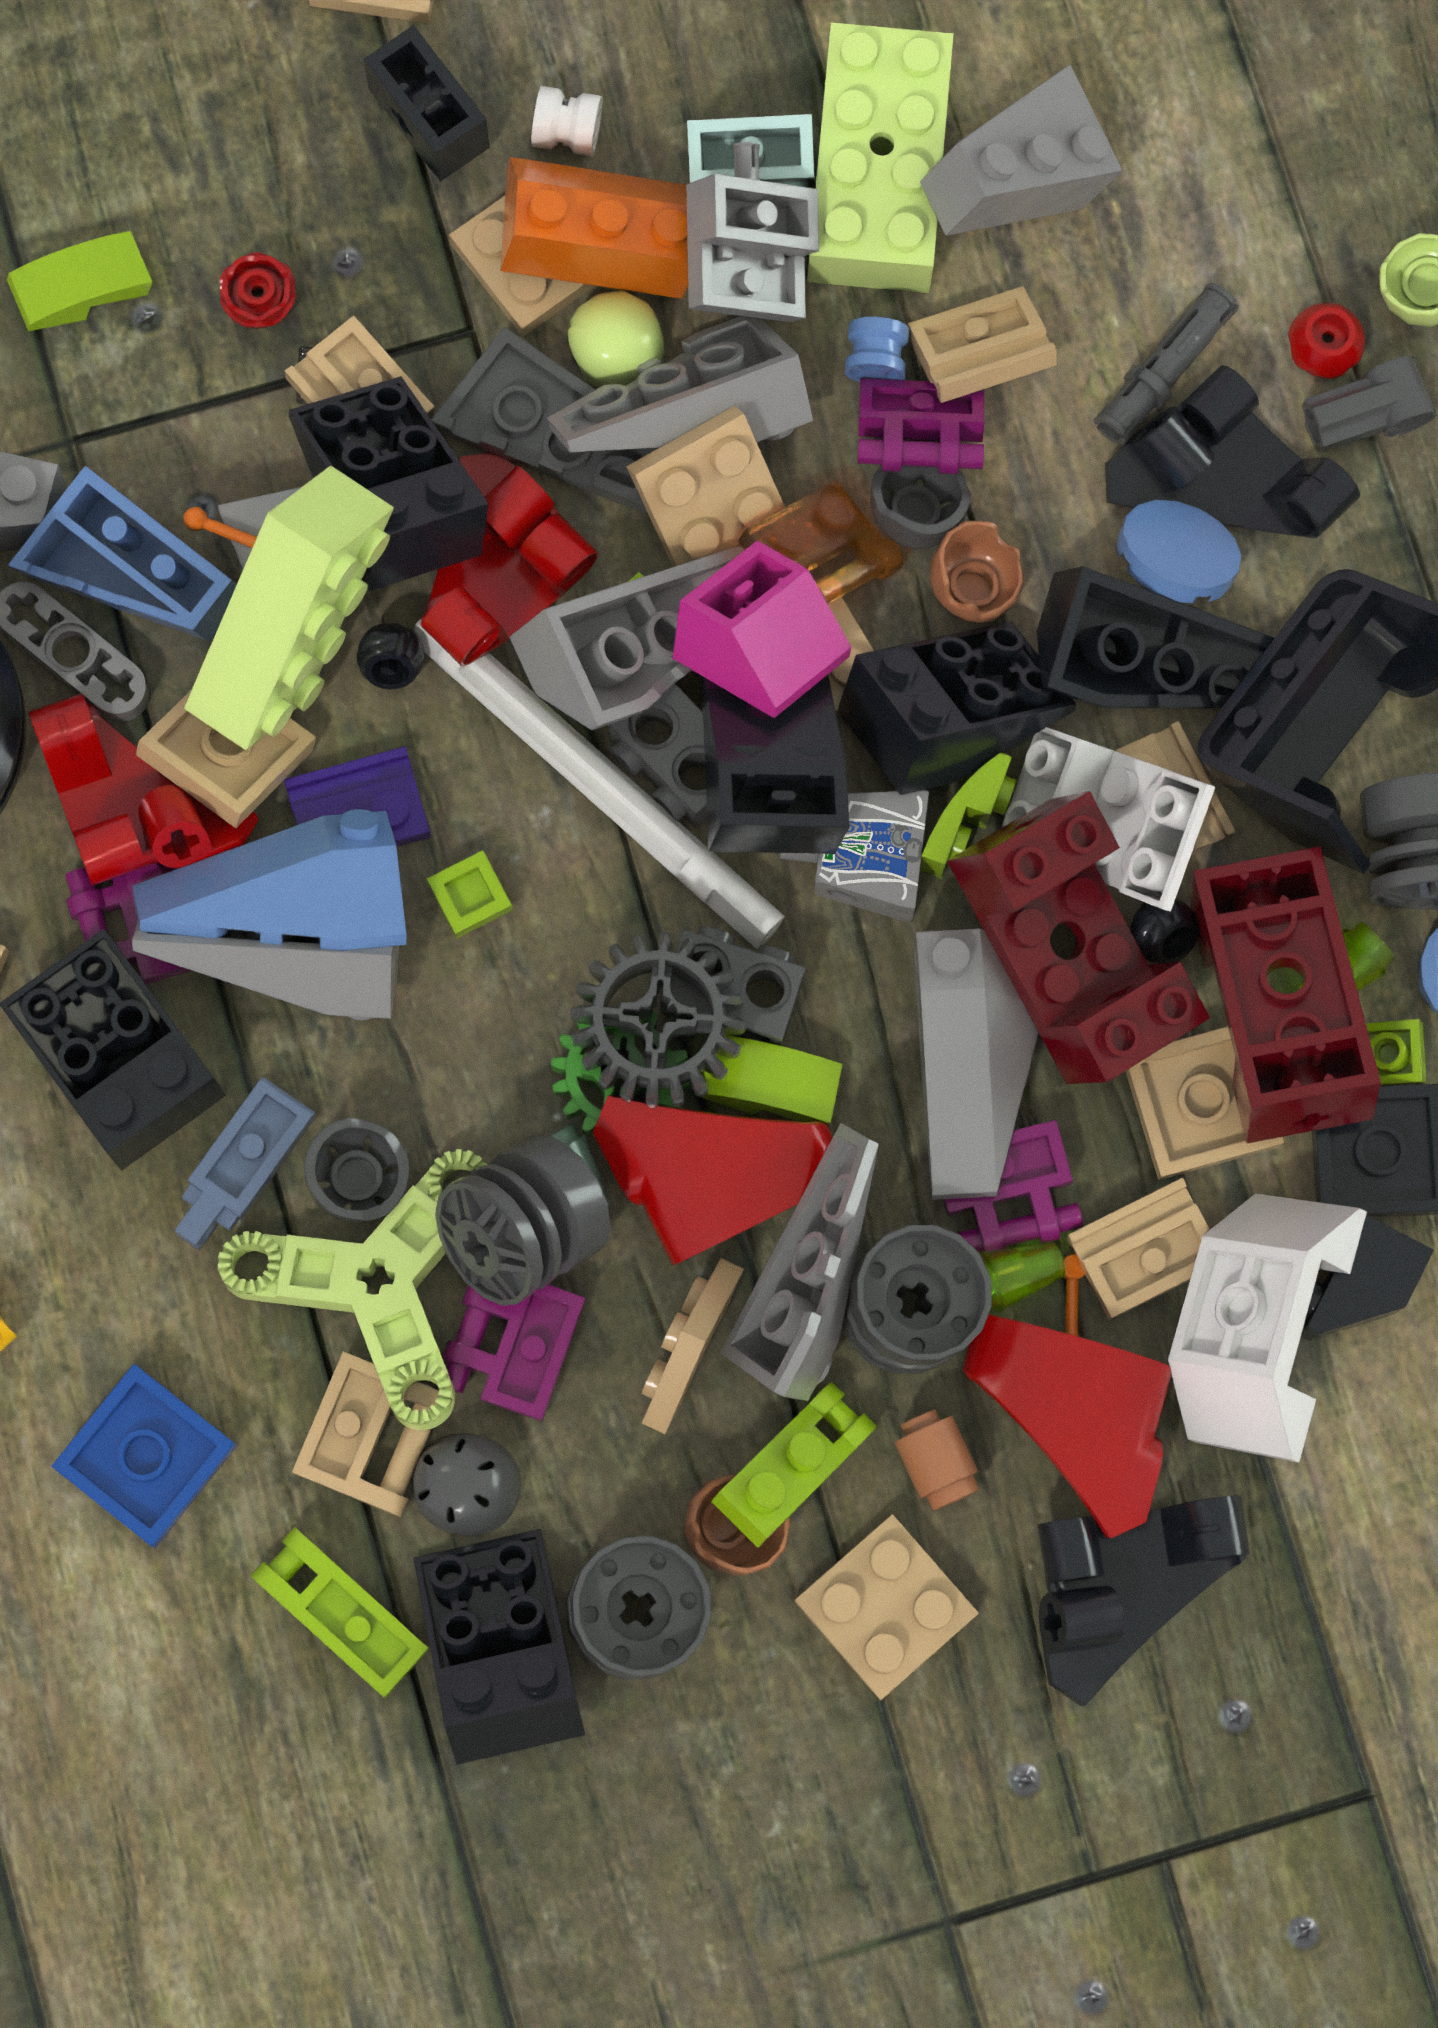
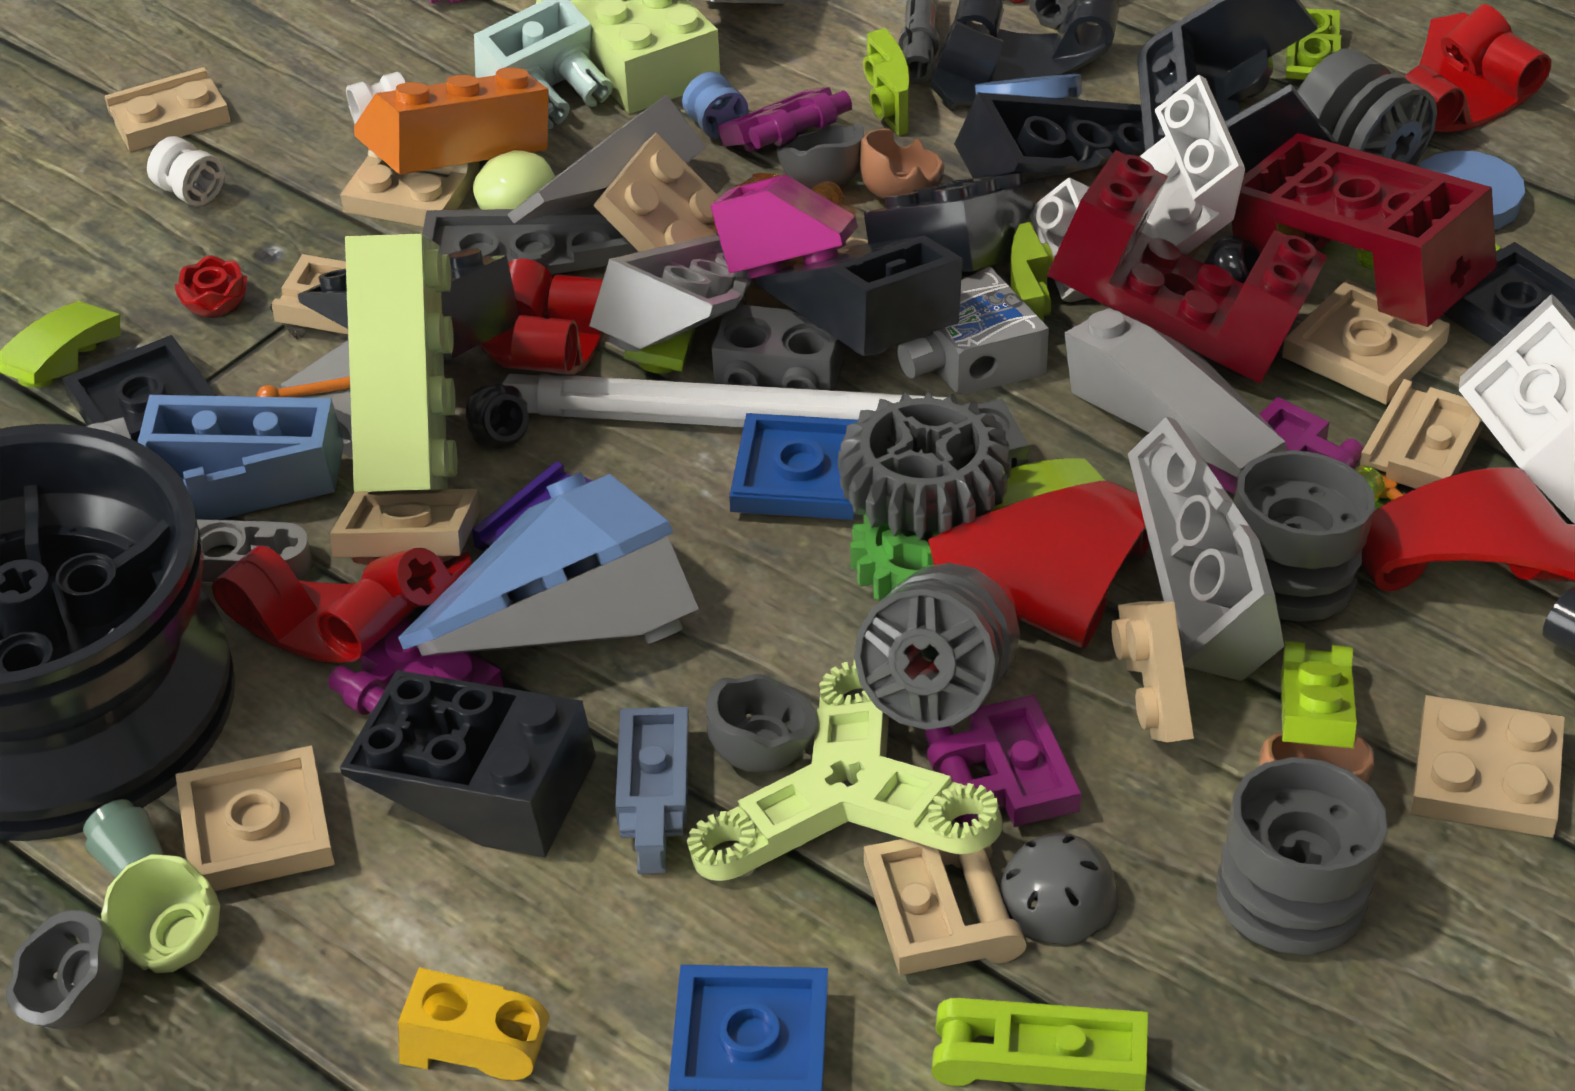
camera: 30 degrees left, 35 degrees down
black brick [363,25,490,182] -> none
black slope [413,1529,585,1765] -> none
lime plate [427,850,513,939] -> none
light grey plate [686,142,819,322] -> none
nougat brick [894,1409,980,1512] -> none
tan plate [908,286,1057,403] -> none
none -> black plate [62,335,217,442]
none -> white wheel [147,136,225,207]
none -> blue plate [729,413,858,520]
none -> lime slope [863,28,909,136]

